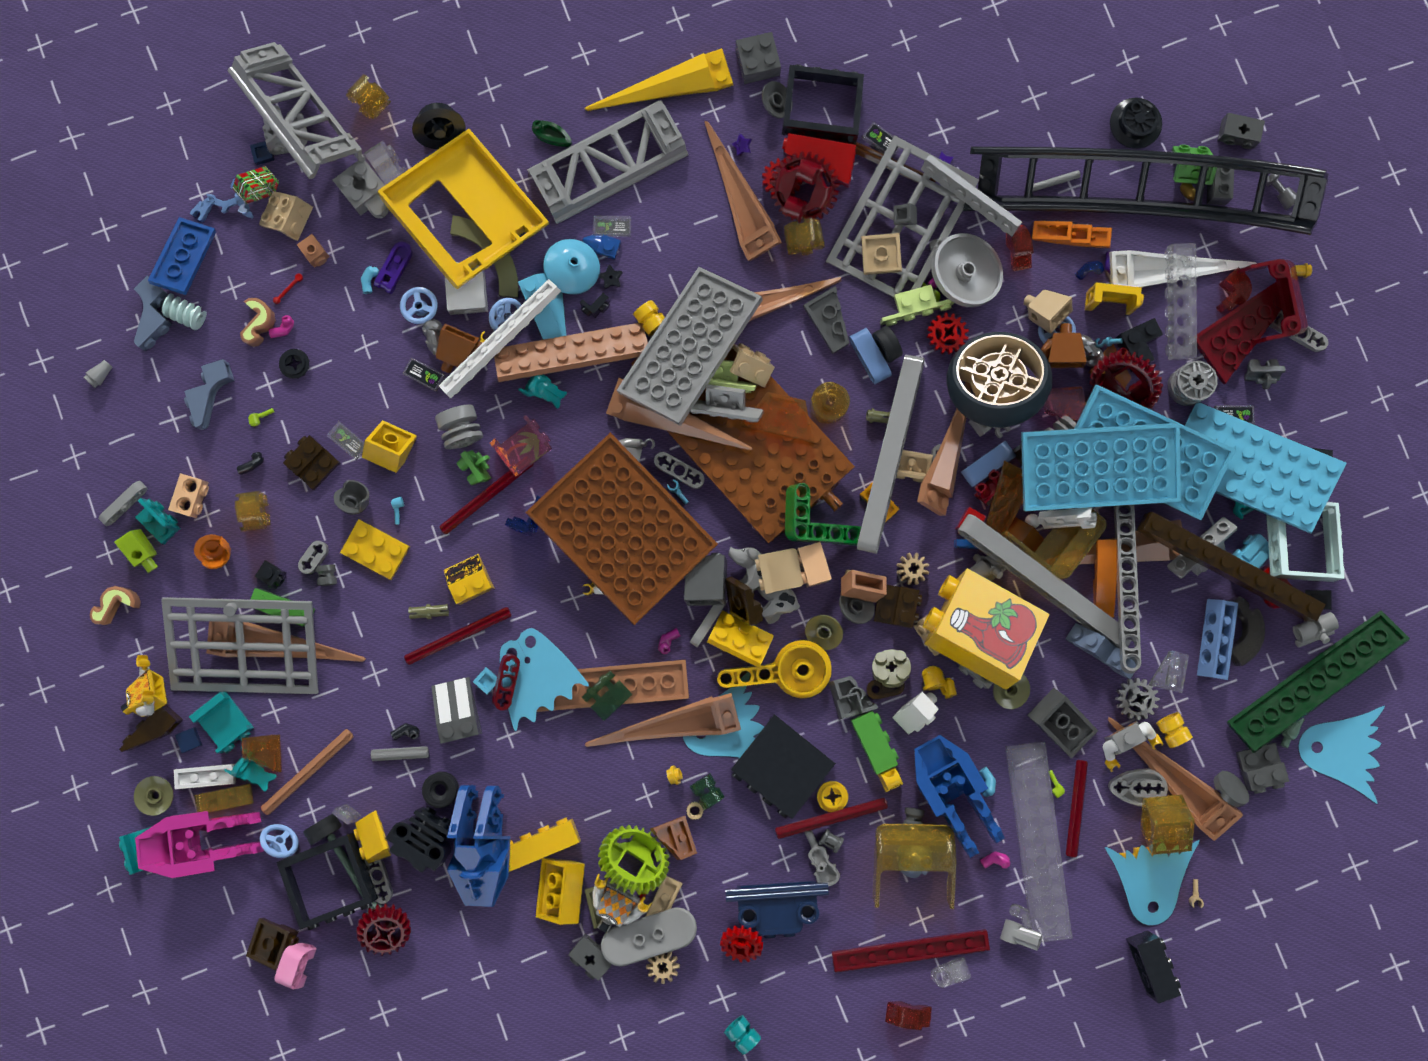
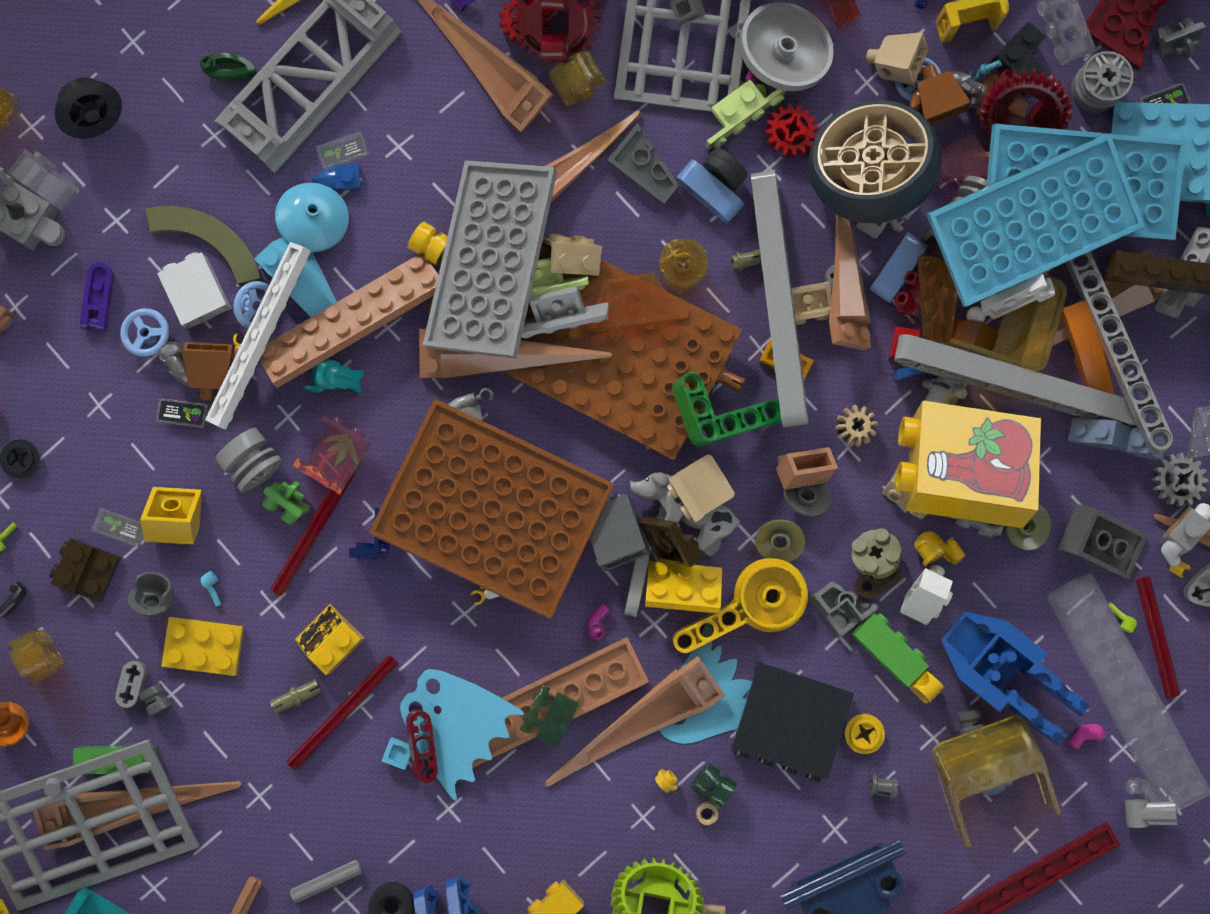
camera: 20 degrees left, 0 degrees up
black bracket [255,560,286,589] -> none
medium azure arm [361,266,379,294] -> none
yellow door [378,129,549,289] -> none
black arm [390,723,420,740] -> none
dark grey slope [431,677,482,744] -> none
black bracket [580,293,610,318] -> none
black plate [598,265,623,289] -> none
dark orange wing [650,816,697,860] -> none
light grey beam [654,452,704,489] -> none
medium azure hand [667,480,689,505] -> none
dark red axle [775,798,888,839] -> none
light nougat brick [797,542,832,588] -> none
light grey piece [805,830,840,887] -> none
tan tile [861,233,902,275] -> none
dark brown plate [873,584,922,629] -> none
clear piece [931,957,971,988] -> none
medium azure arm [979,767,996,797] -> none

